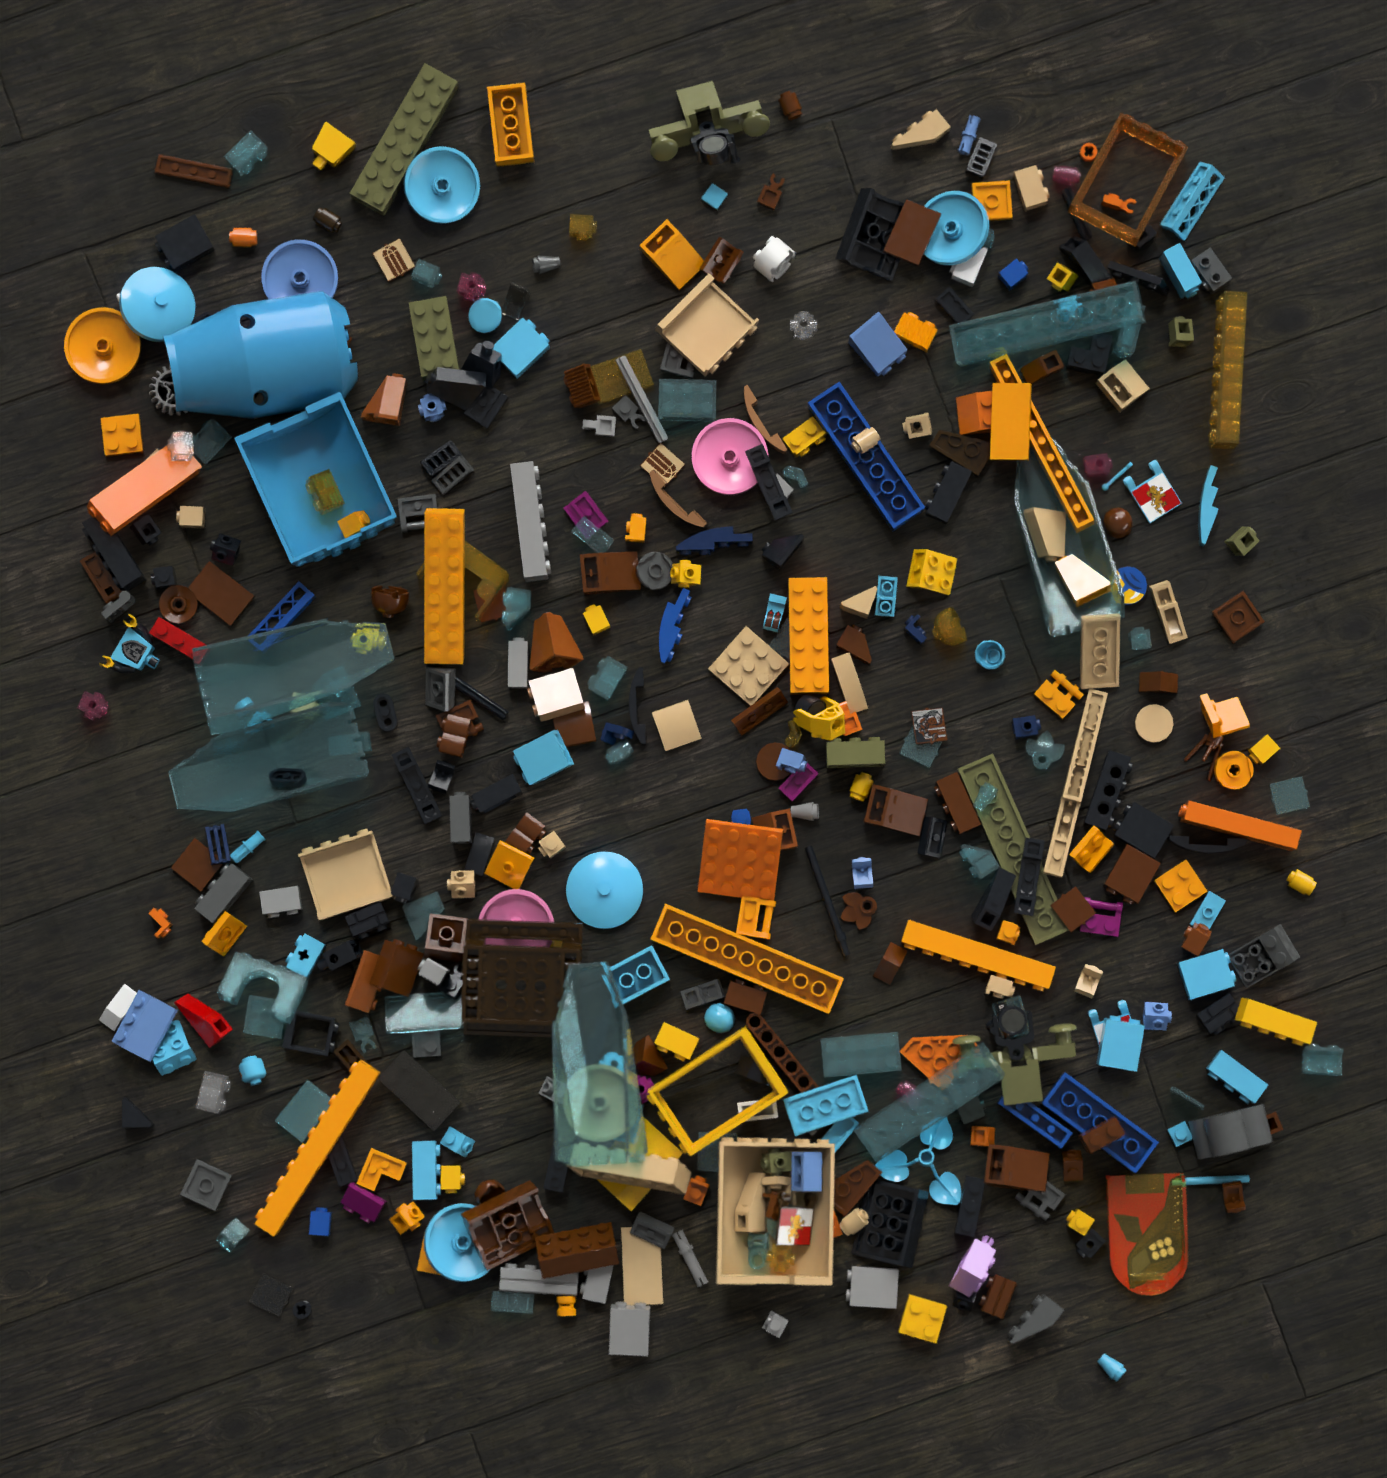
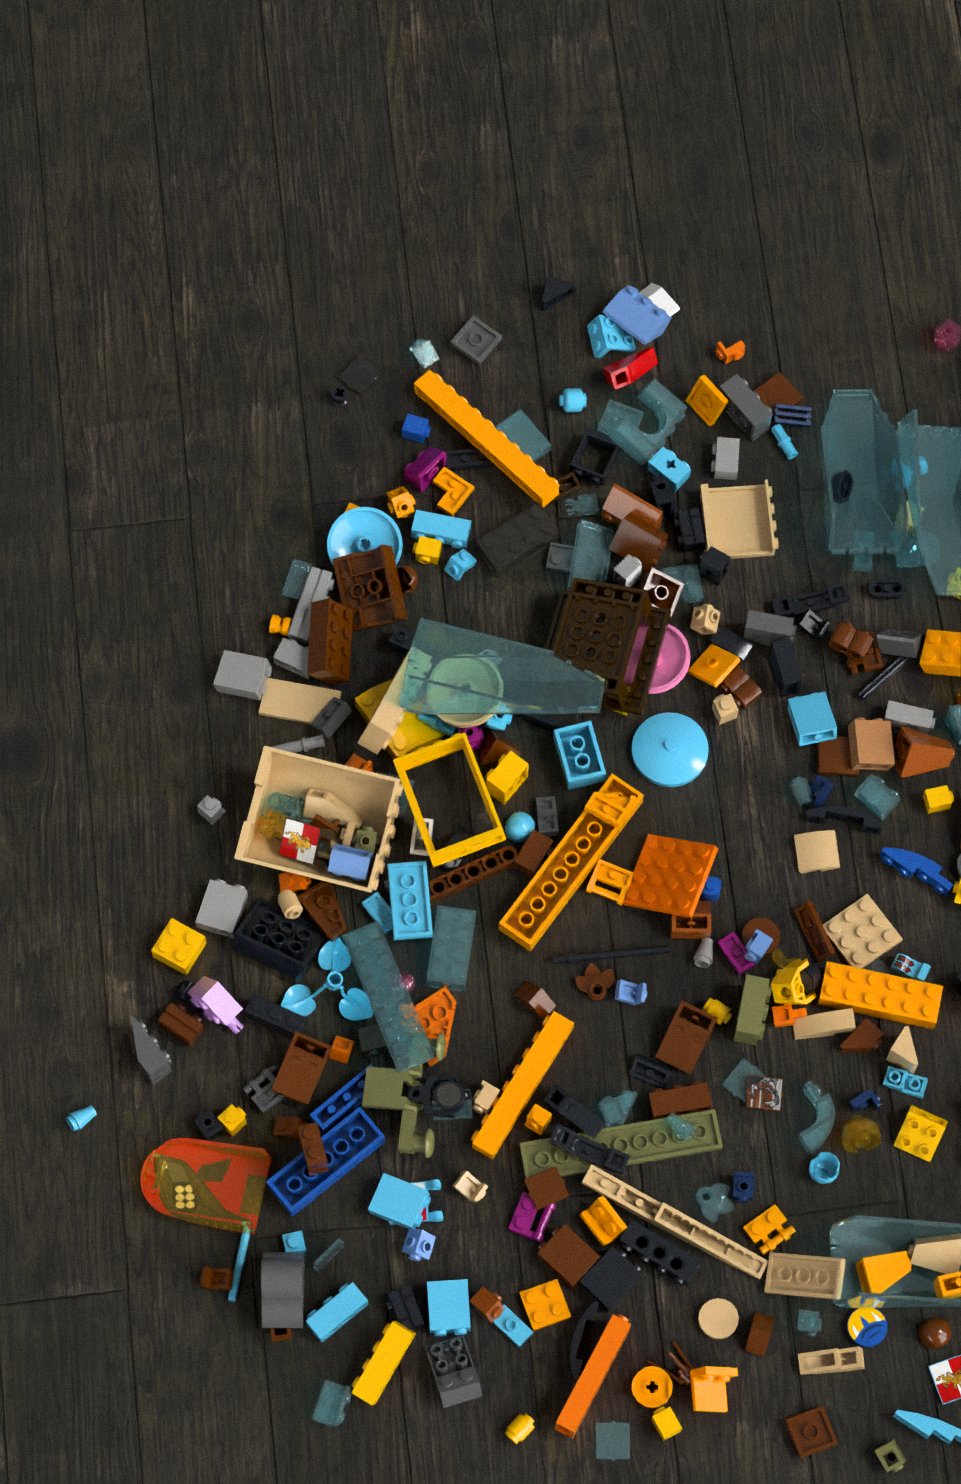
camera: 100 degrees right, 15 degrees down
clear brick [195,1071,231,1114] -> none
none -> light orange wing [584,792,637,828]
none -> clear light blue arch [798,1080,835,1155]

